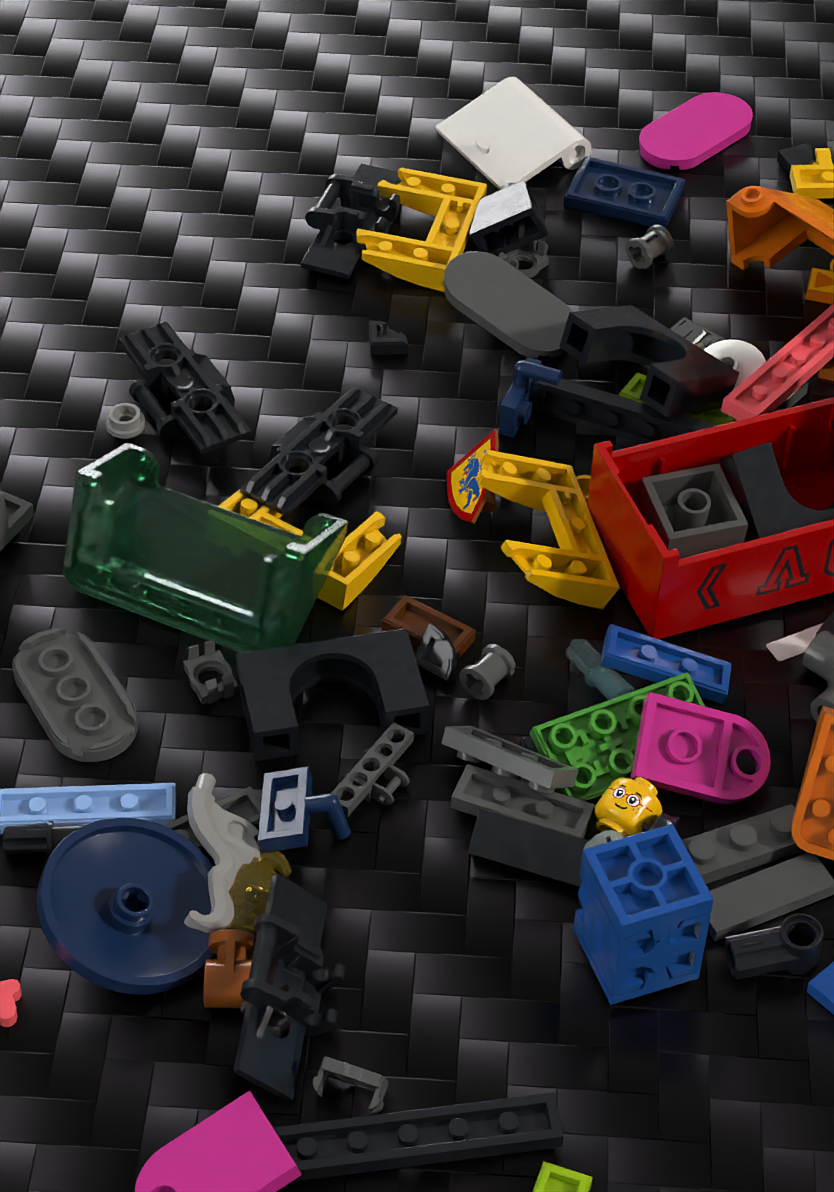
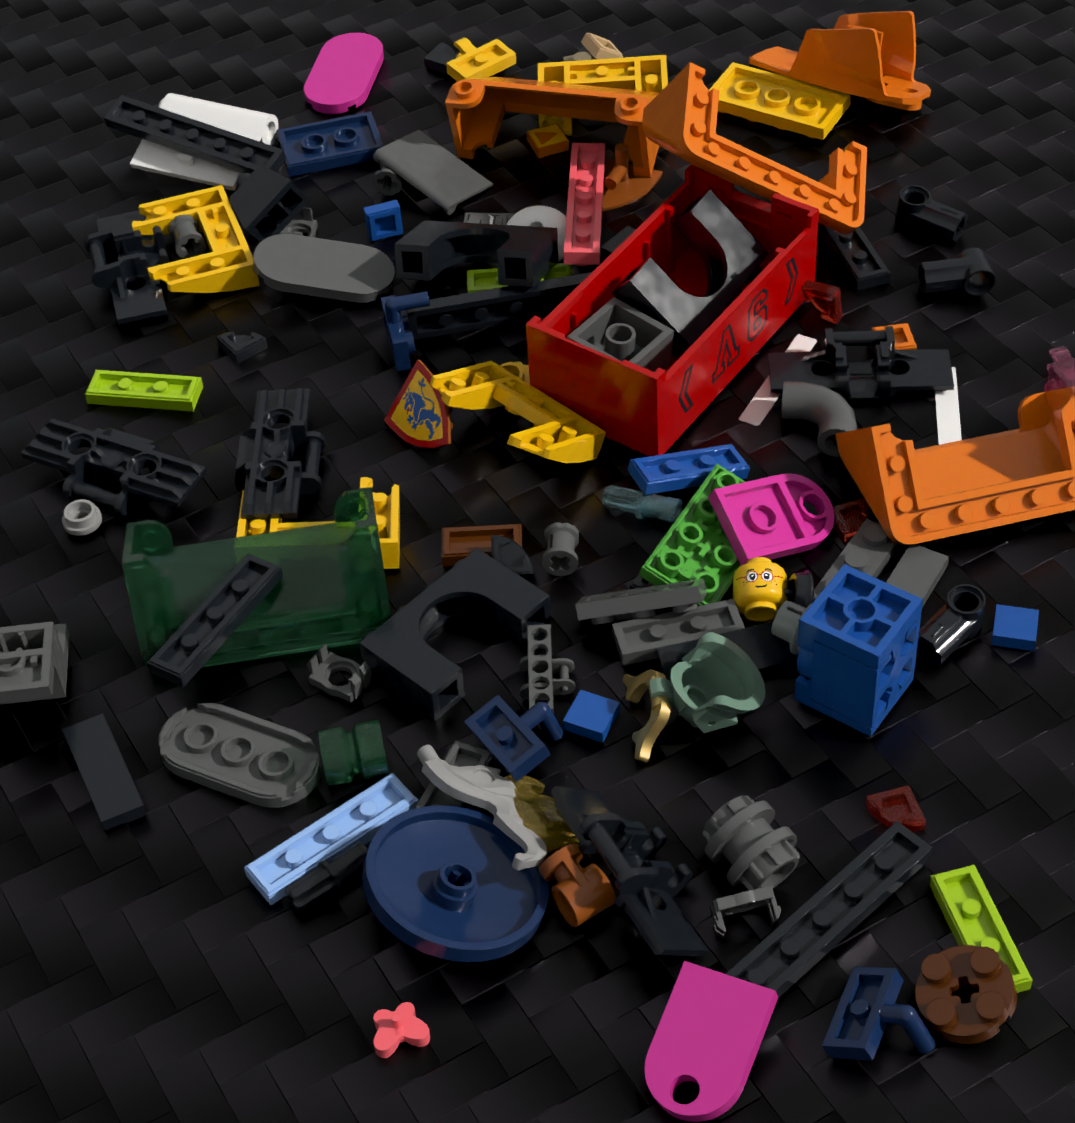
camera: 30 degrees left, 0 degrees up
none -> lime tile [85,370,203,412]
none -> black plate [103,95,286,174]
none -> black tile [147,554,283,688]
none -> dark grey bush [168,214,206,259]
none -> clear green wheel [317,719,389,787]
none -> blue tile [364,200,403,242]
none -> dark grey piece [373,130,493,215]
none -> blue tile [563,690,620,743]
none -> sand green helmet [623,632,765,763]
none -> dark grey piece [702,795,800,891]
none -> clear red tile [833,498,868,545]
none -> clear red tile [866,786,926,832]

